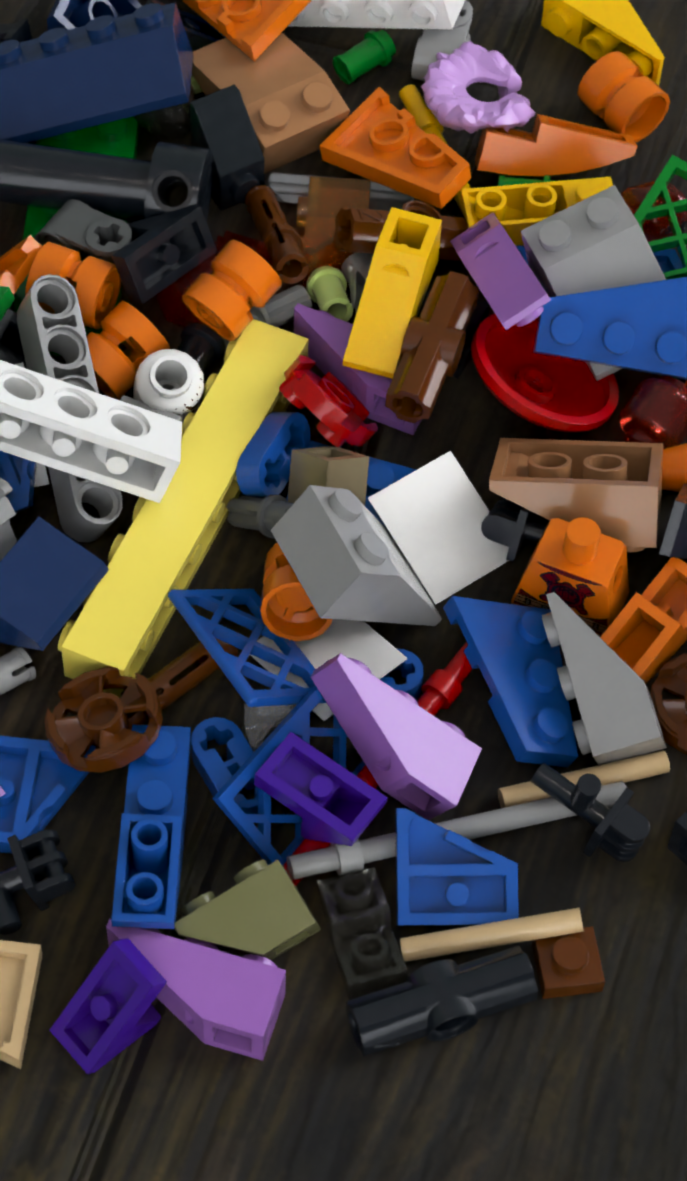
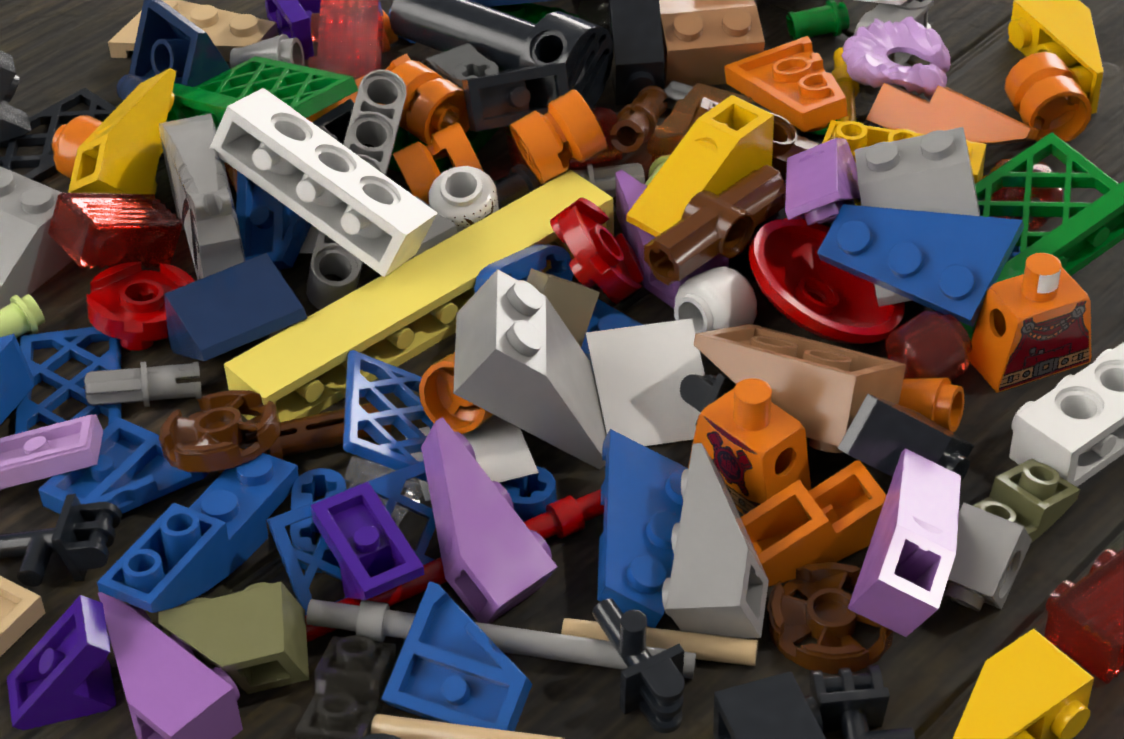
camera: 30 degrees right, 15 degrees down
none -> white head [674,266,757,333]

